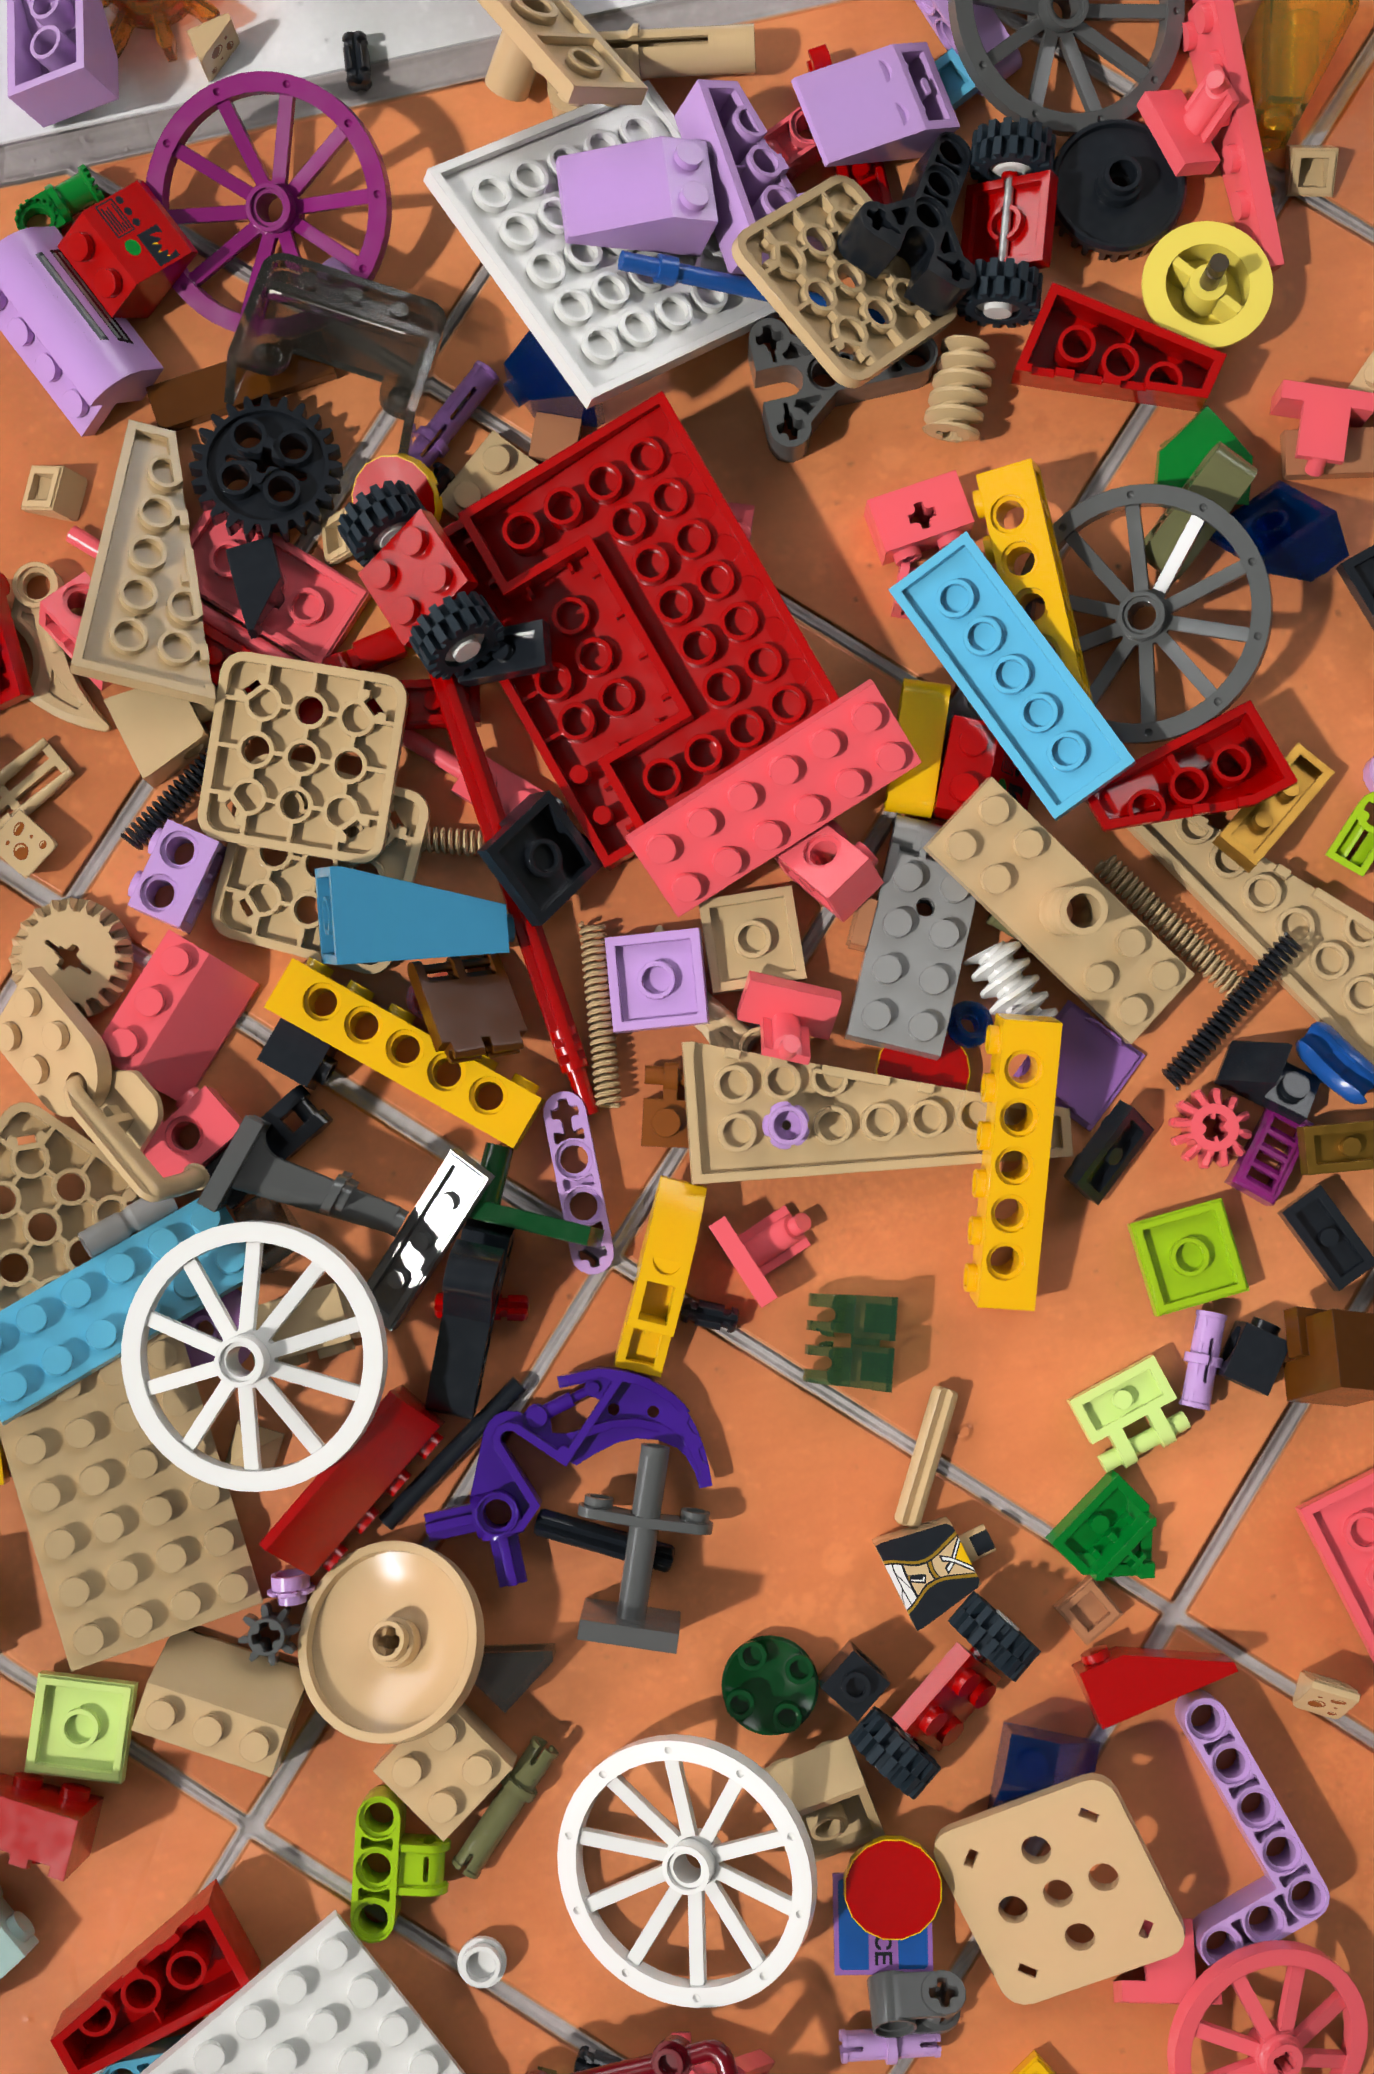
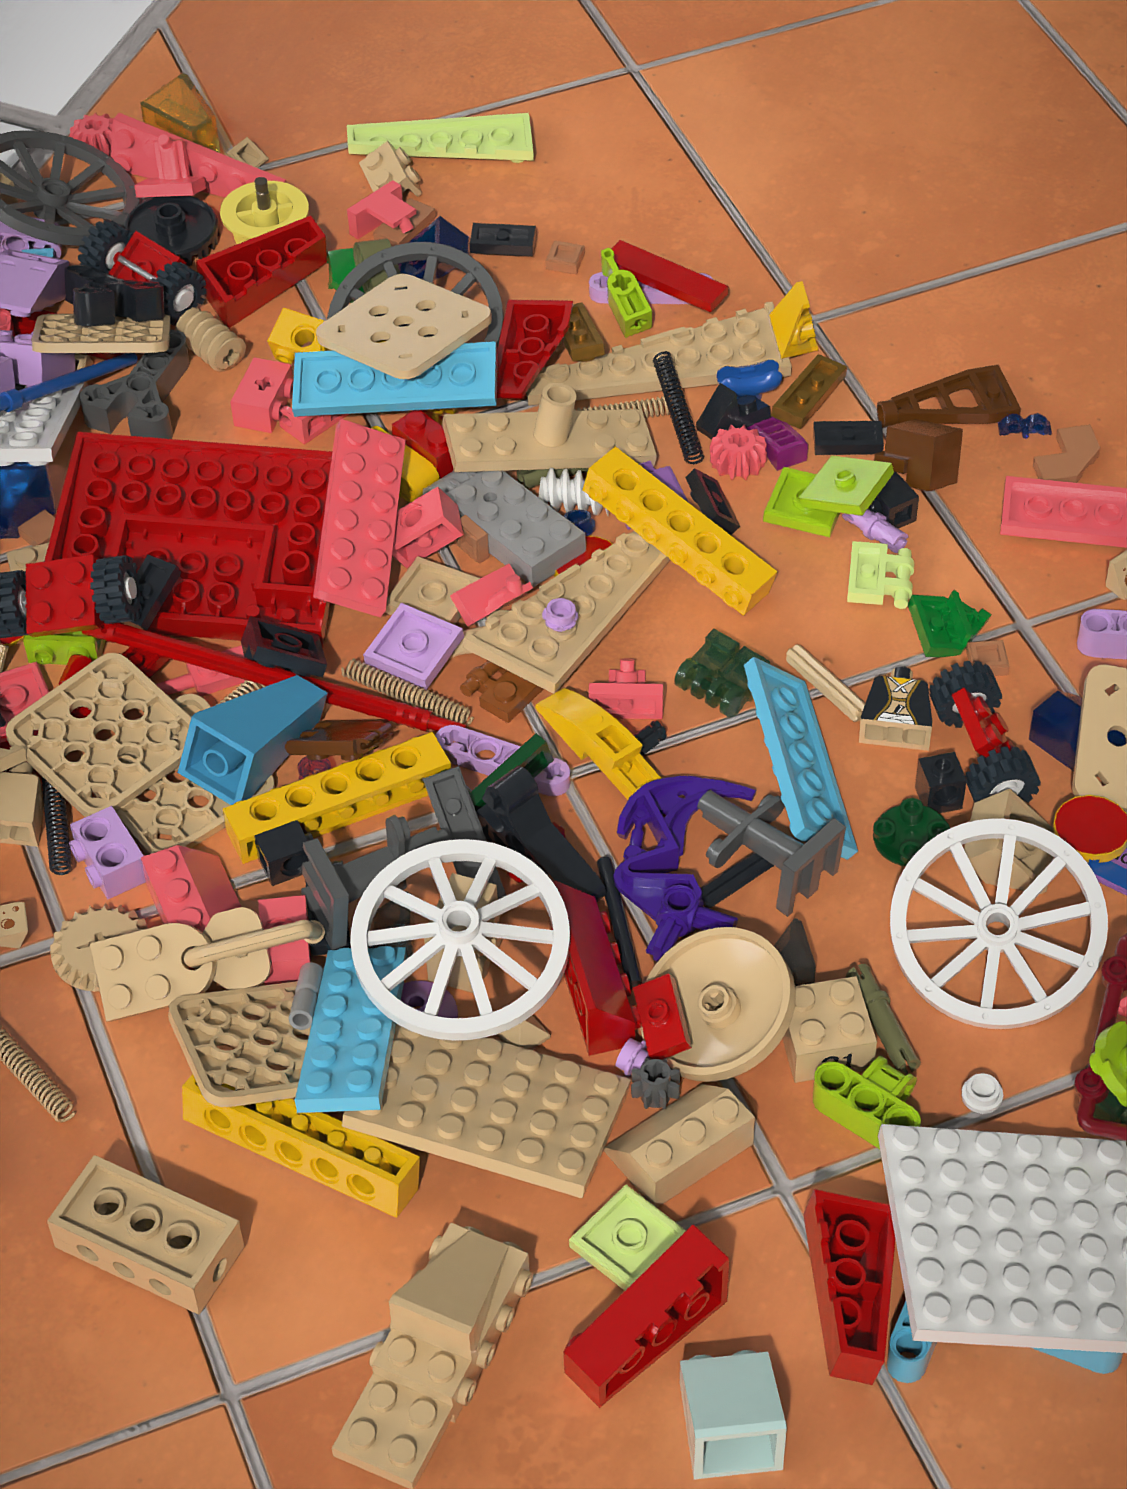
camera: 55 degrees left, 35 degrees down
red slope [1072,1644,1238,1729] -> none
none -> tan piece [316,274,492,379]
none -> red plate [633,973,692,1060]
none -> medium azure plate [744,657,858,860]
none -> lime plate [799,455,894,516]

